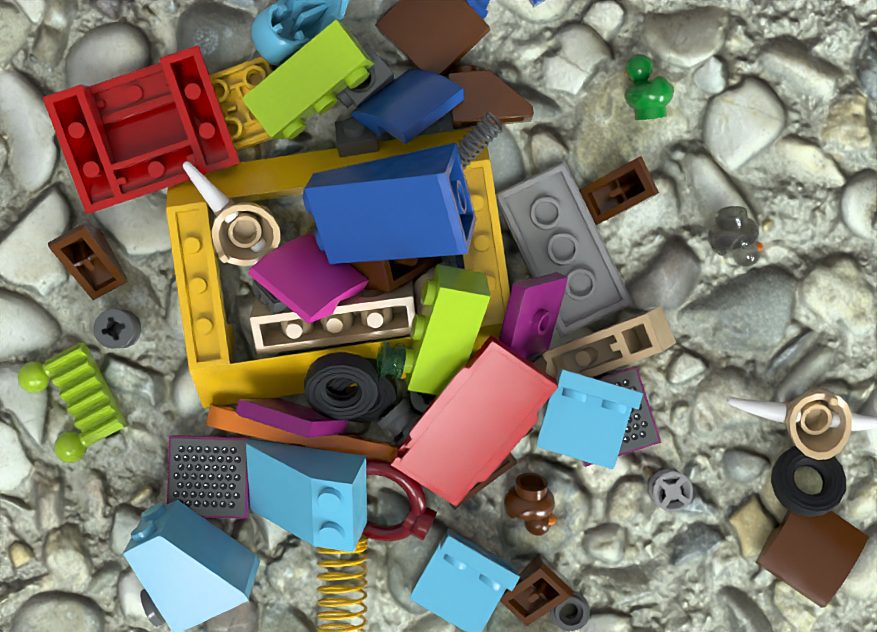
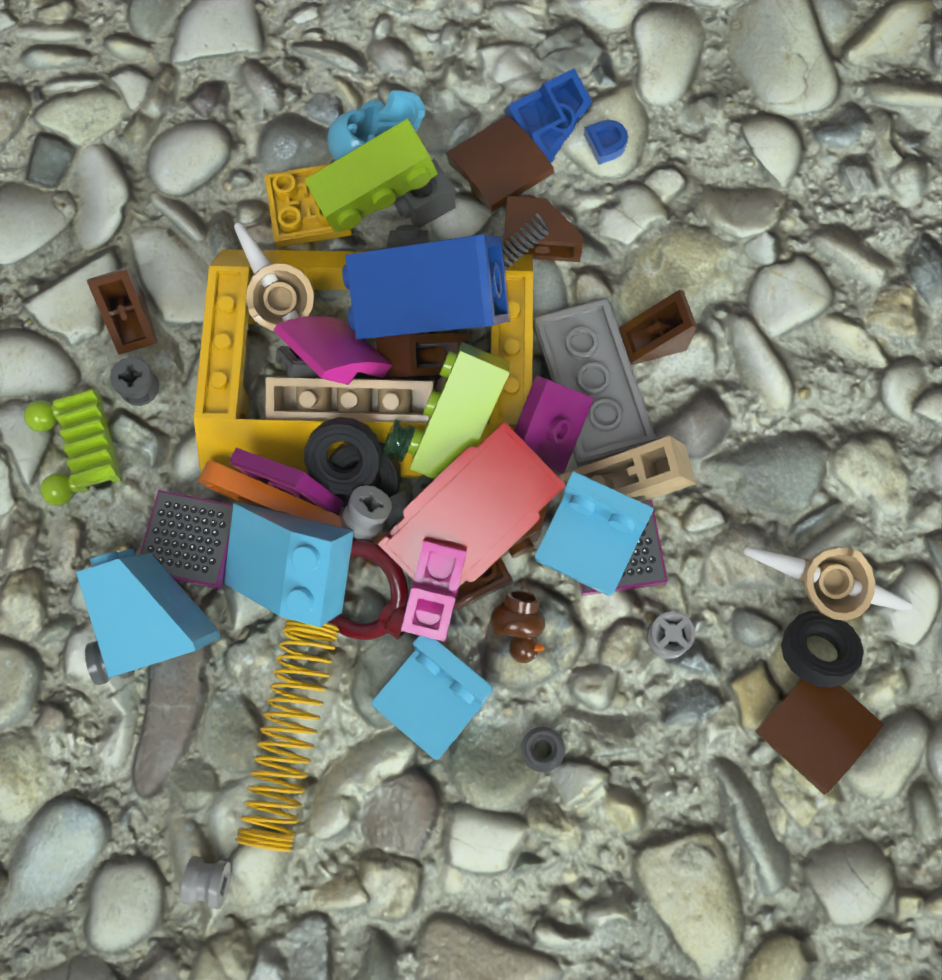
camera: 10 degrees right, 15 degrees down
red slope [42,45,241,214] -> none
blue slope [352,69,464,144] -> none
reddish brown slope [500,553,574,626] -> none
green animal [624,54,674,120] -> none
clear smoke animal [708,206,764,267] -> none
none -> light grey wheel [341,485,392,541]
none -> slope [401,539,467,641]

